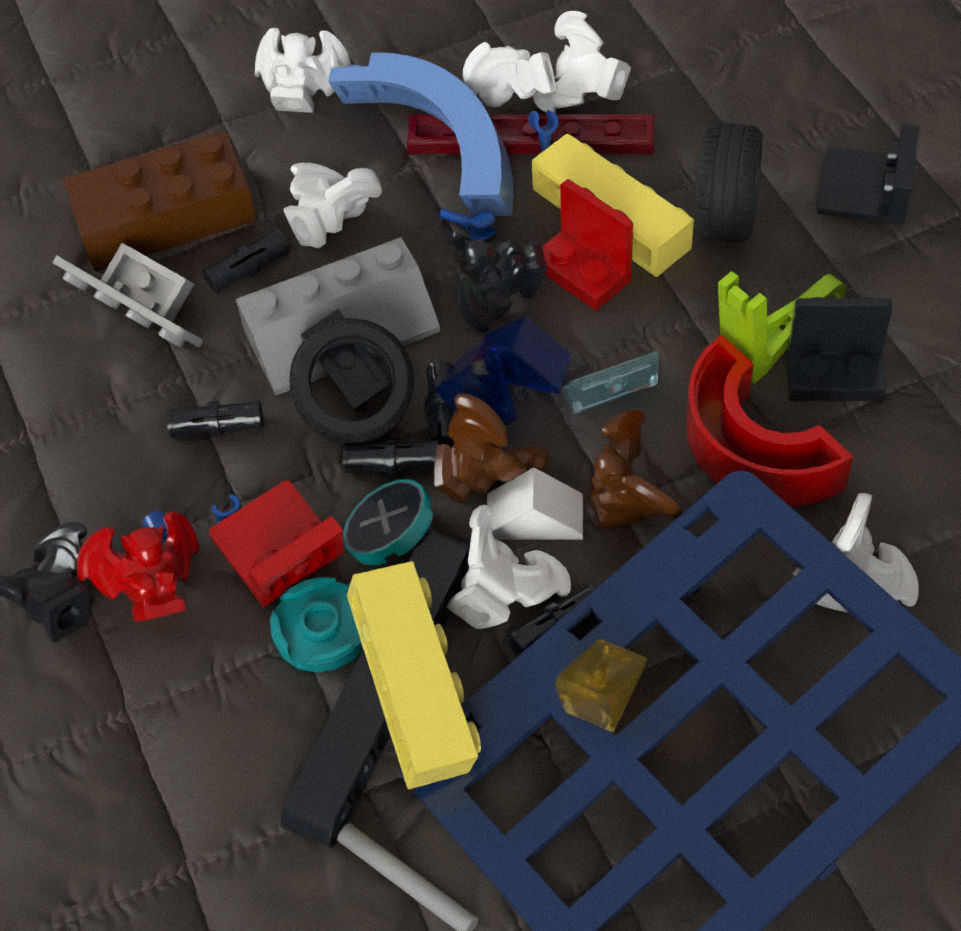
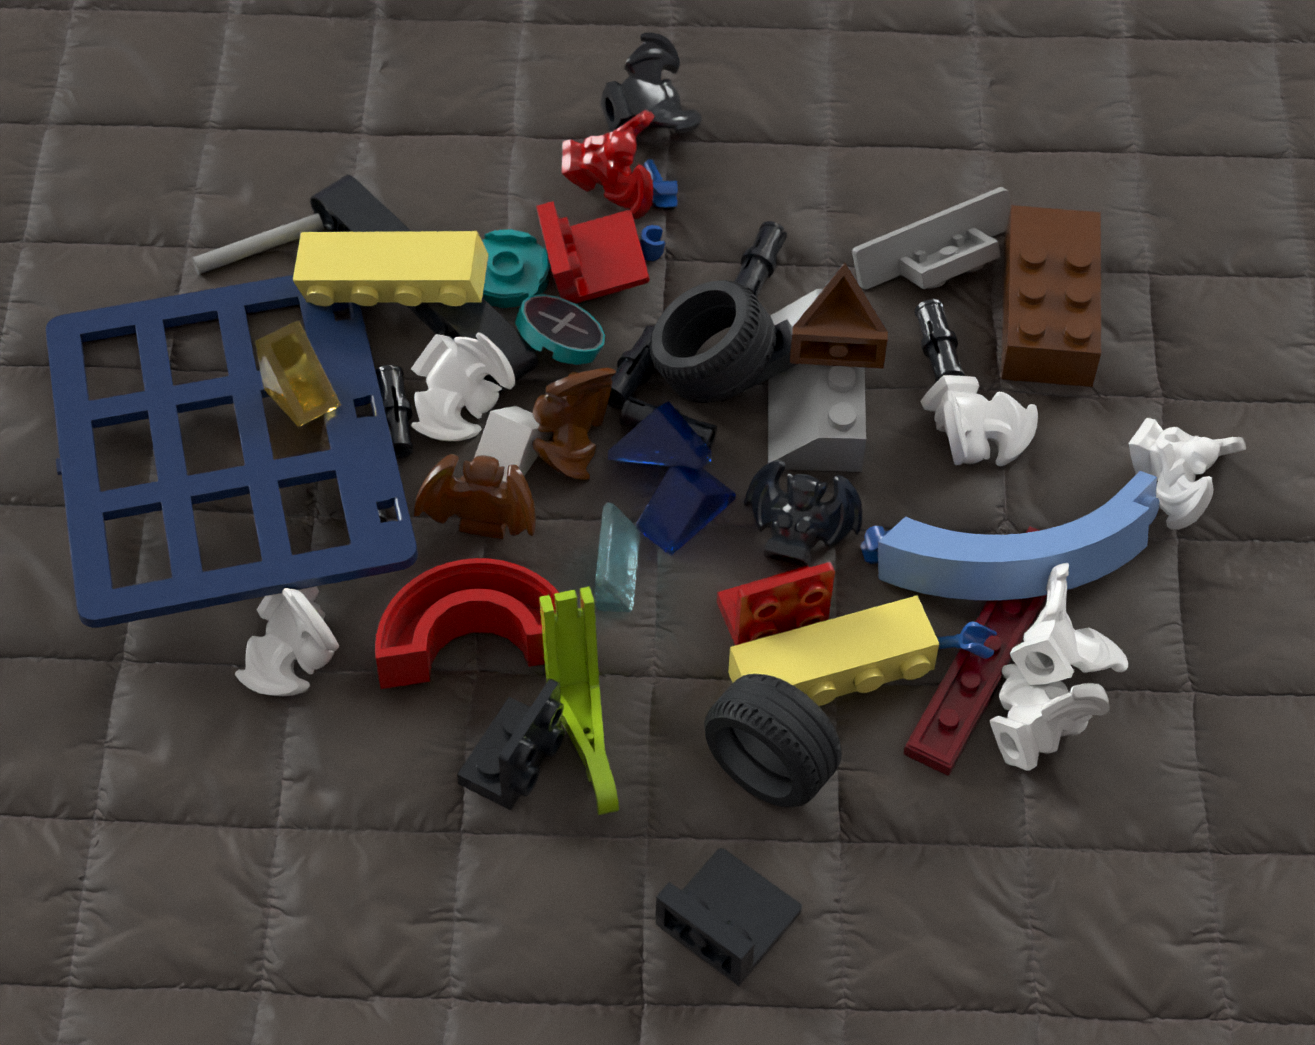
camera: 110 degrees right, 0 degrees up
none -> reddish brown slope [790,262,888,369]

